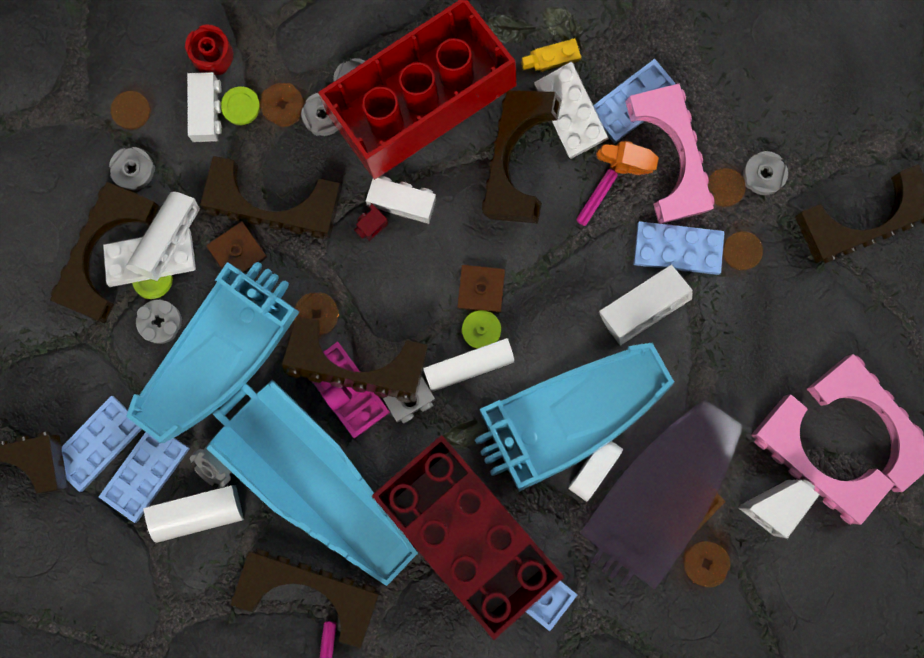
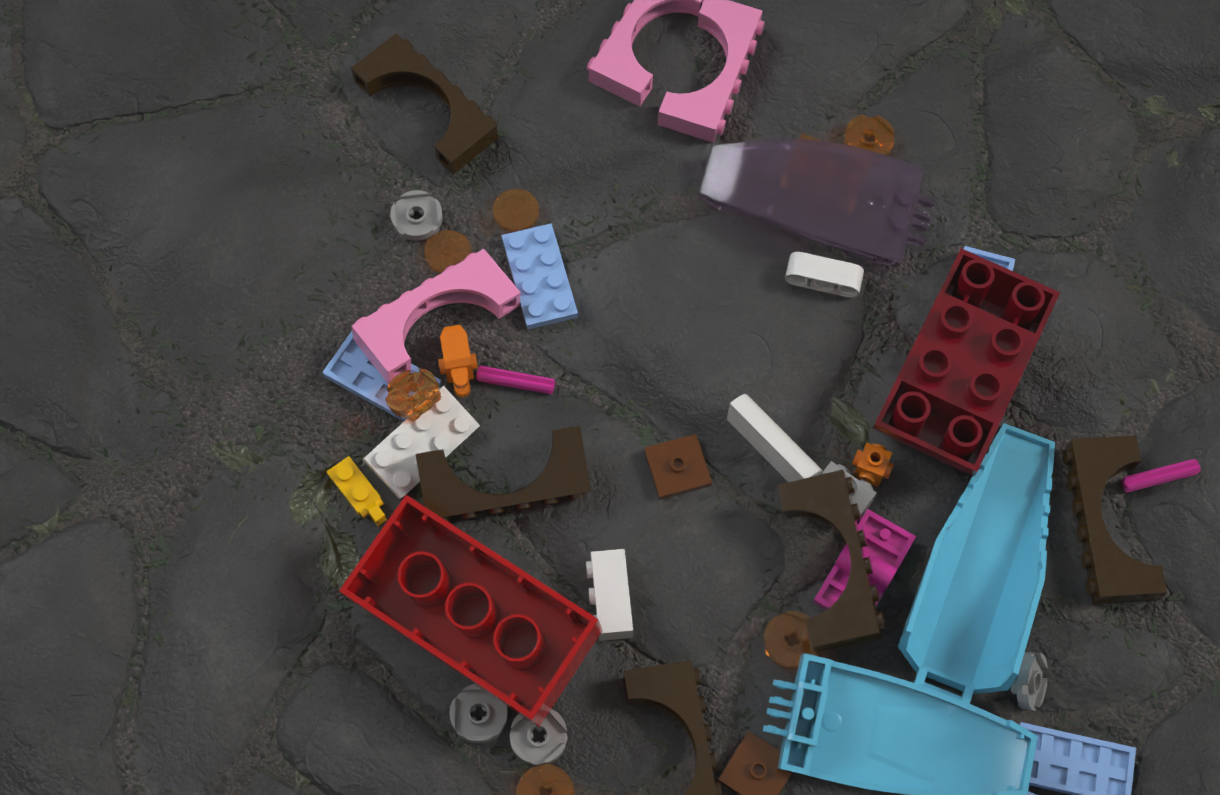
camera: 110 degrees left, 15 degrees down
white brick [143,485,244,543] -> none
dark red brick [354,204,388,241] -> none
lime piece [462,310,501,349] -> none
medium azure windscreen [475,343,674,491] -> none
white brick [599,265,693,346] -> none
white slope [739,479,820,538] -> none
none -> clear orange plate [385,369,442,421]
none -> orange brick [852,443,894,487]

